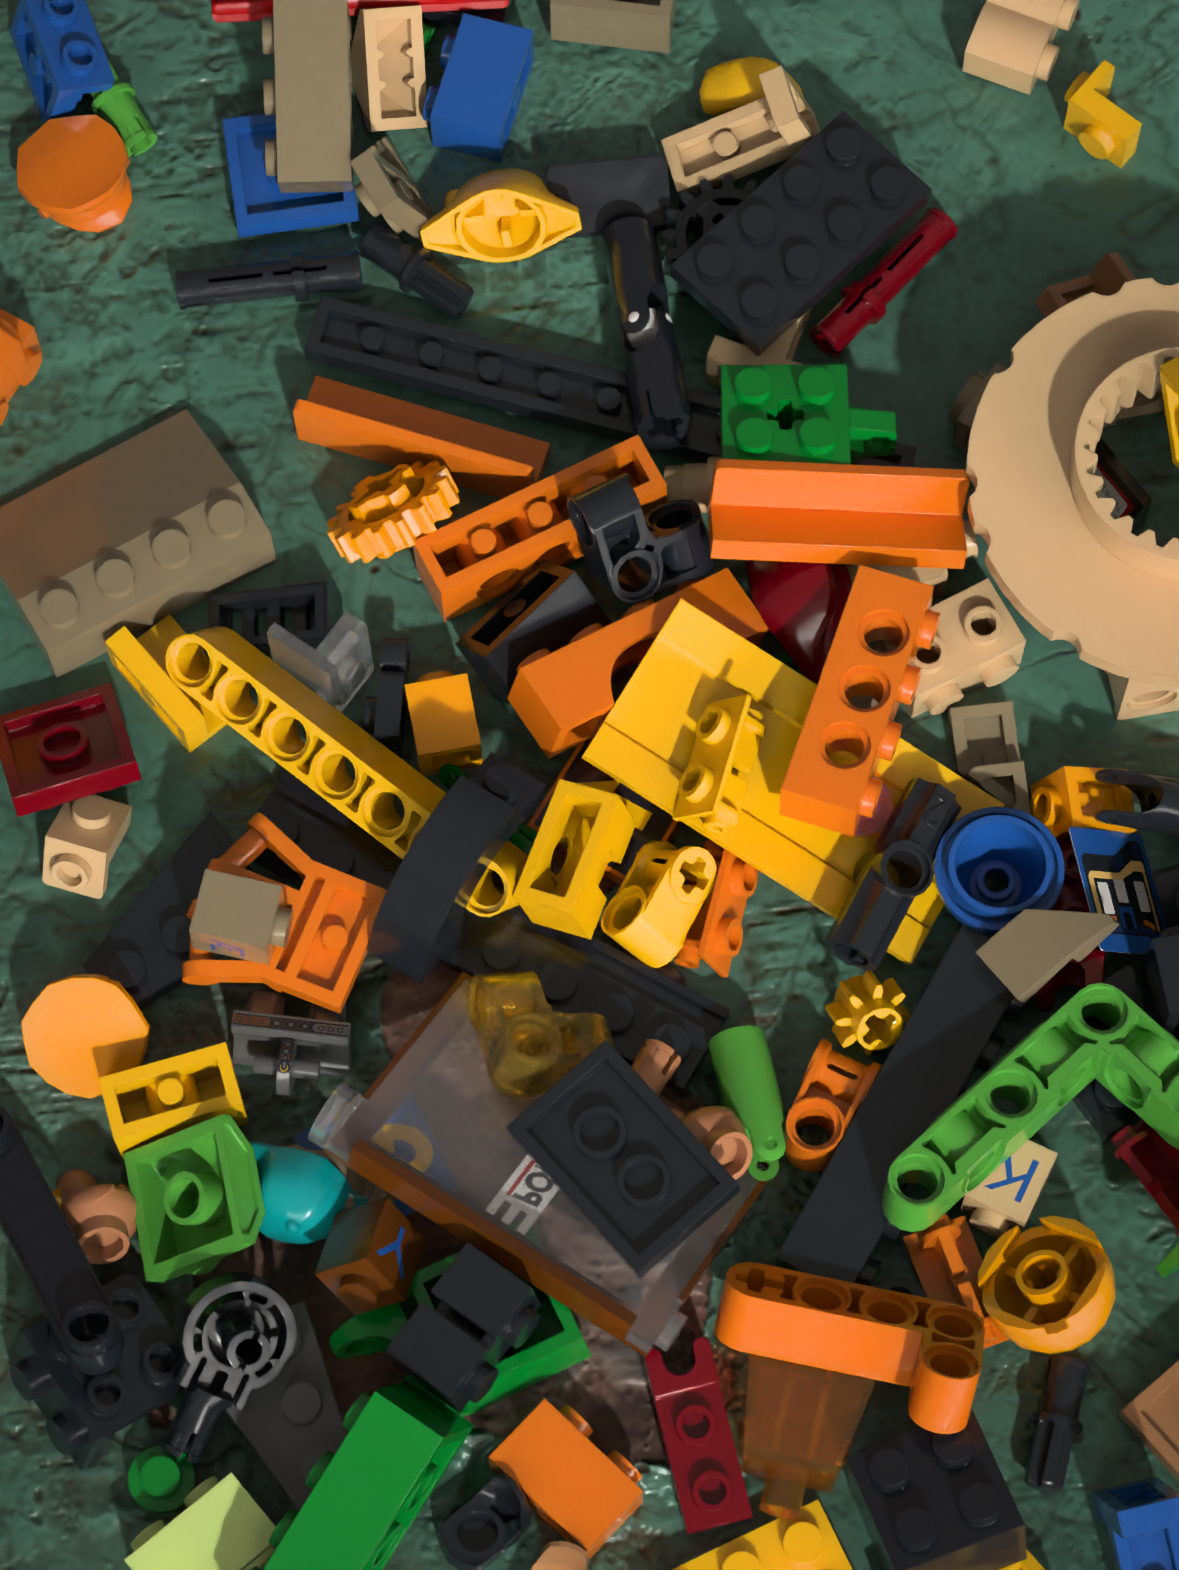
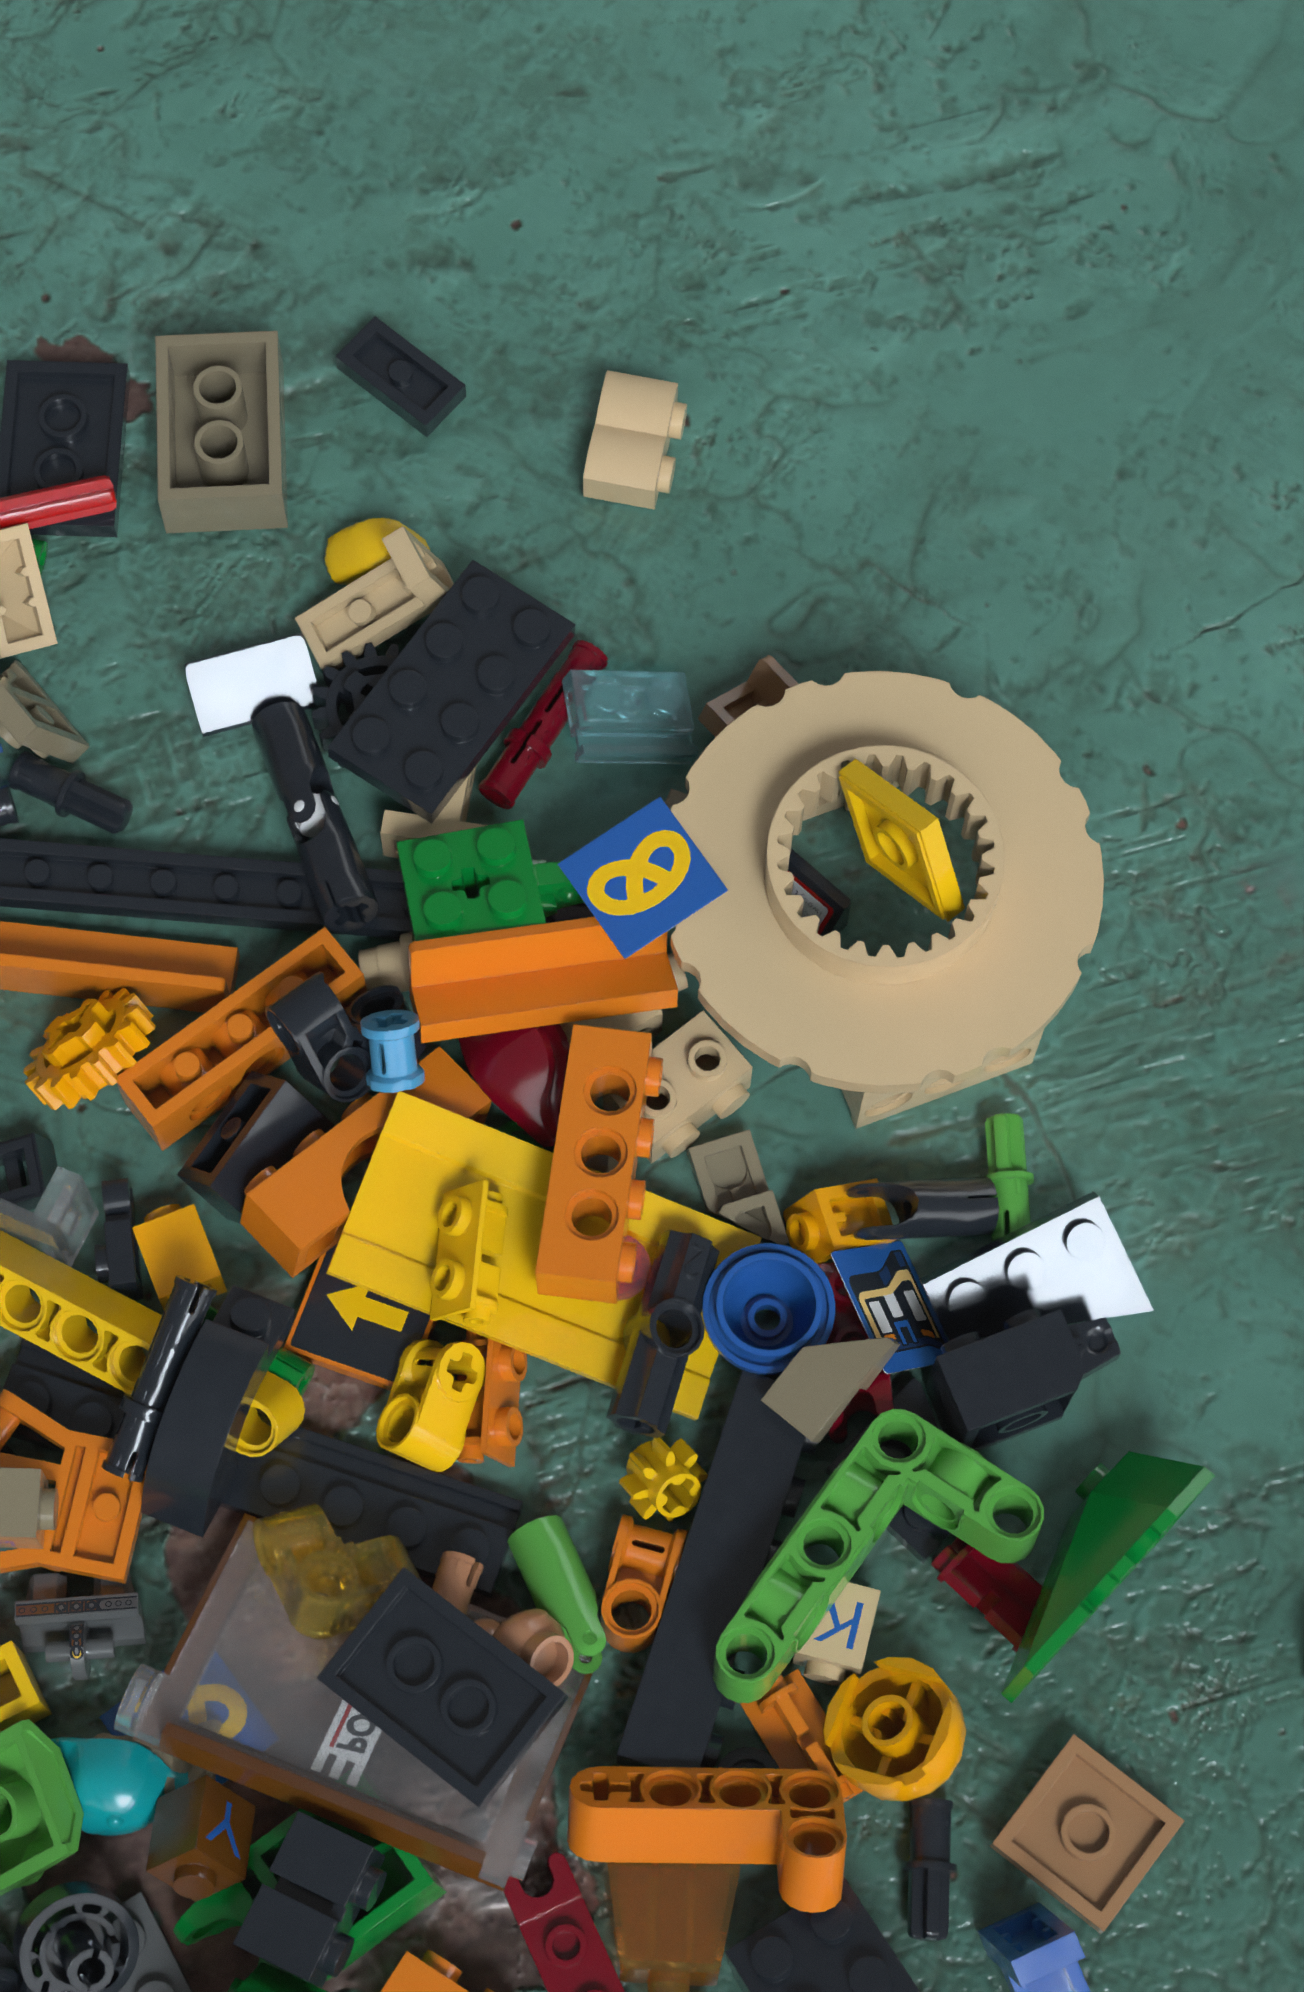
camera: 15 degrees left, 0 degrees up
yellow hat [420,168,582,263] -> none
blue brick [423,13,534,163] -> none
yellow brick [513,779,636,940] -> none
yellow bracket [1063,59,1142,169] -> none
none -> black pin [101,1275,217,1482]
none -> dark azure bush [360,1010,425,1093]
none -> blue sticker [558,797,728,959]
none -> clear light blue plate [562,670,699,764]

